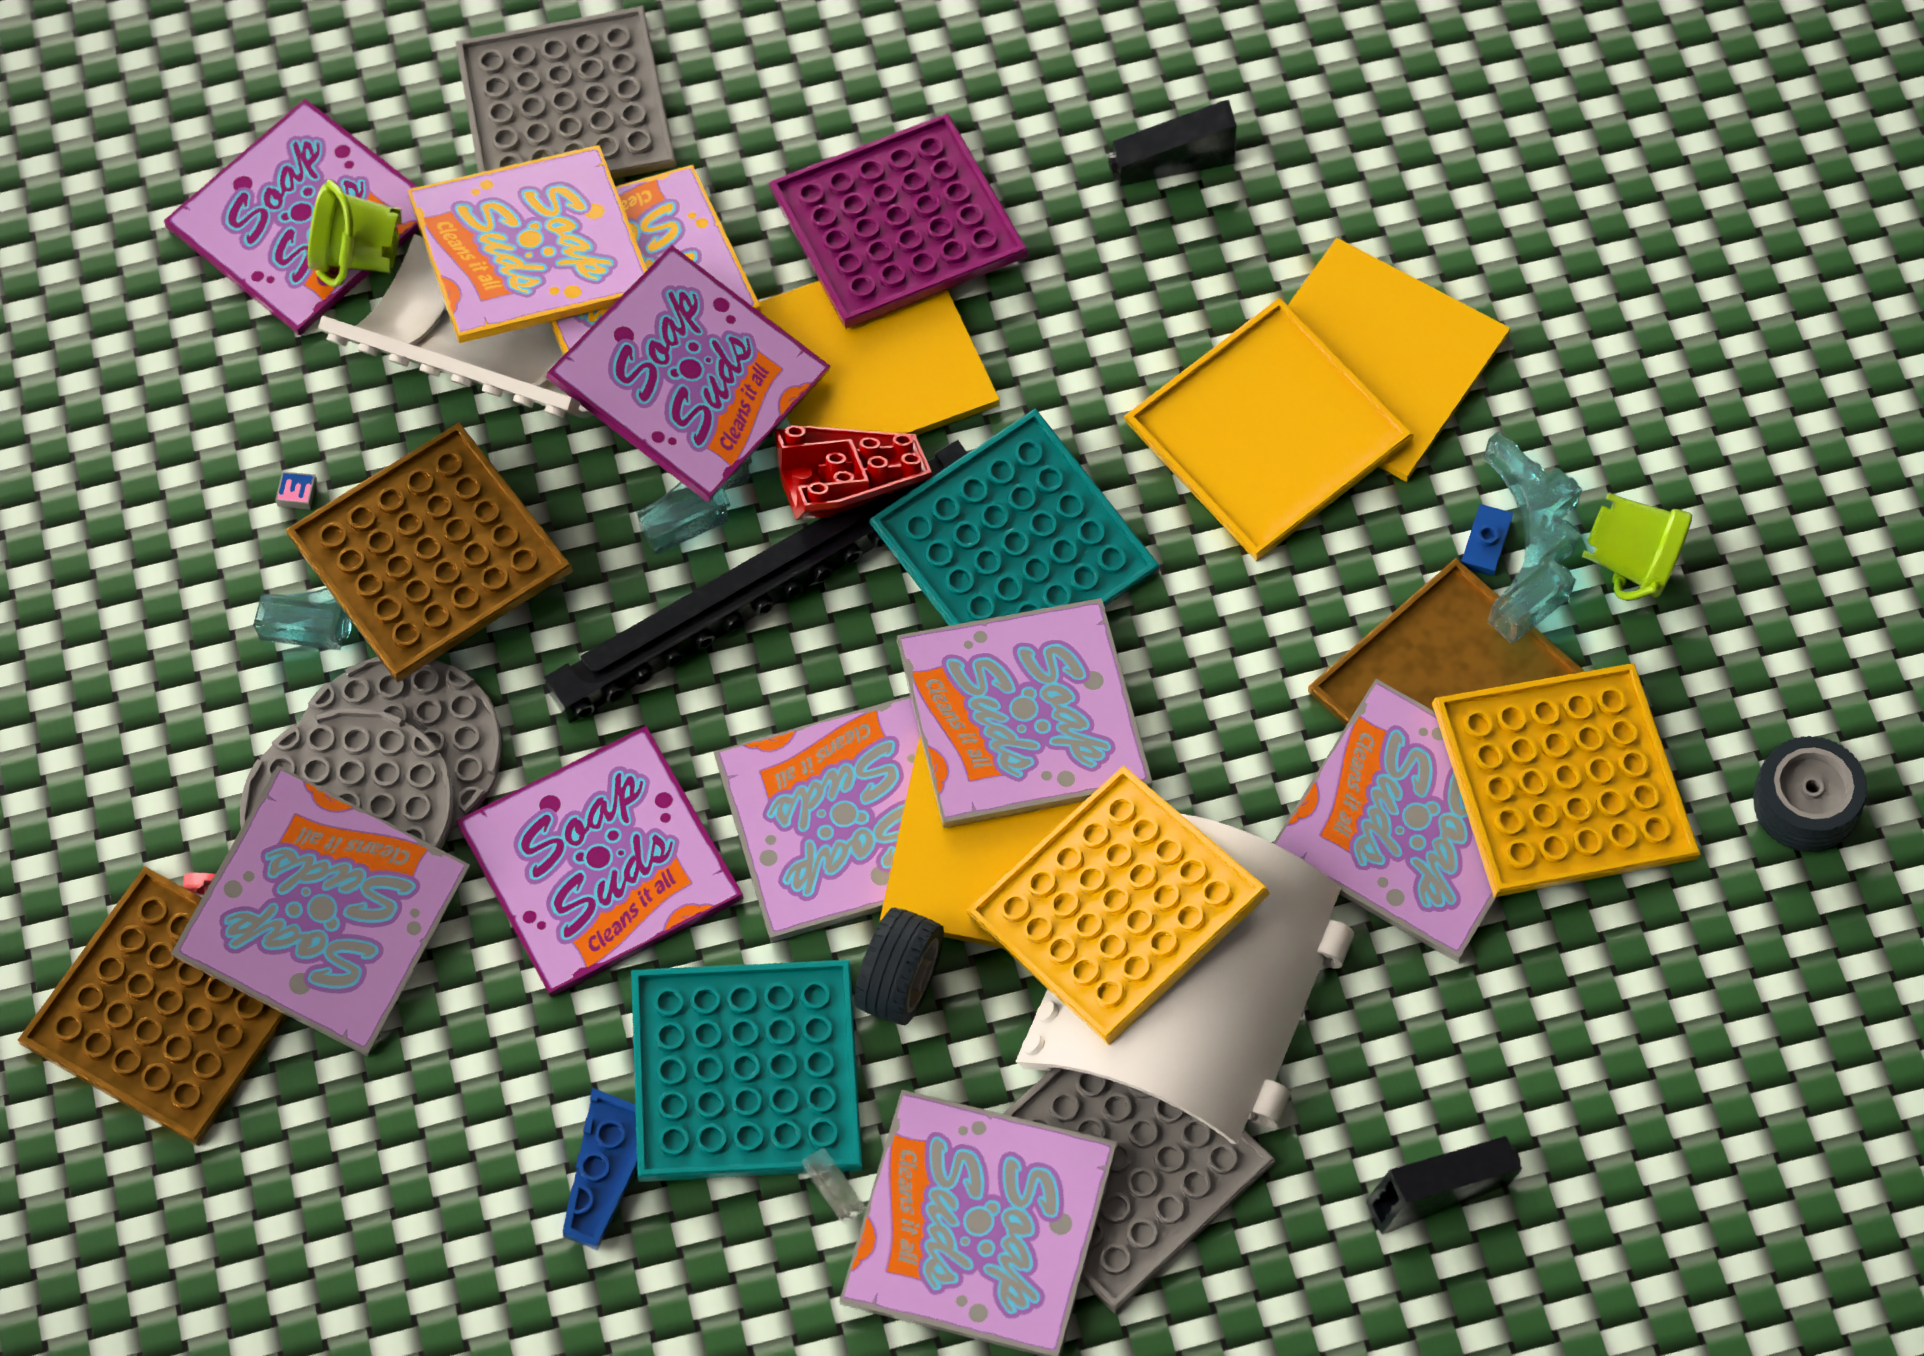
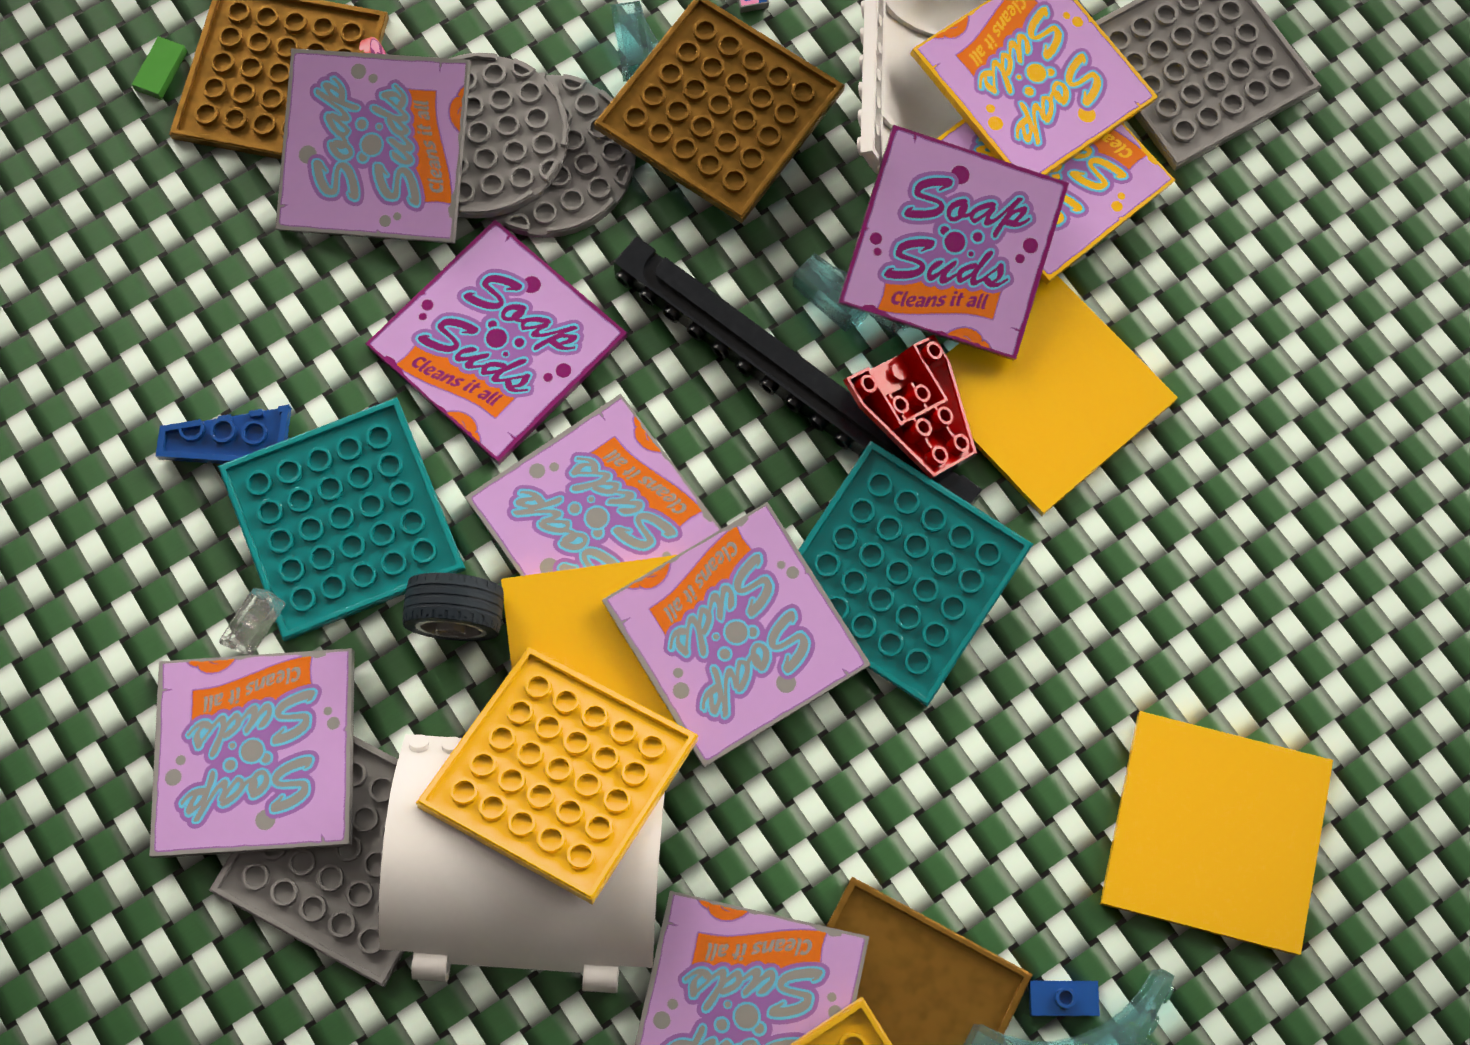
camera: 65 degrees right, 10 degrees up
magenta tile [769,113,1028,329] -> none
black slope [1108,99,1237,186] -> none
yellow tile [1124,297,1414,562] -> none
none -> bright green tile [132,36,188,100]

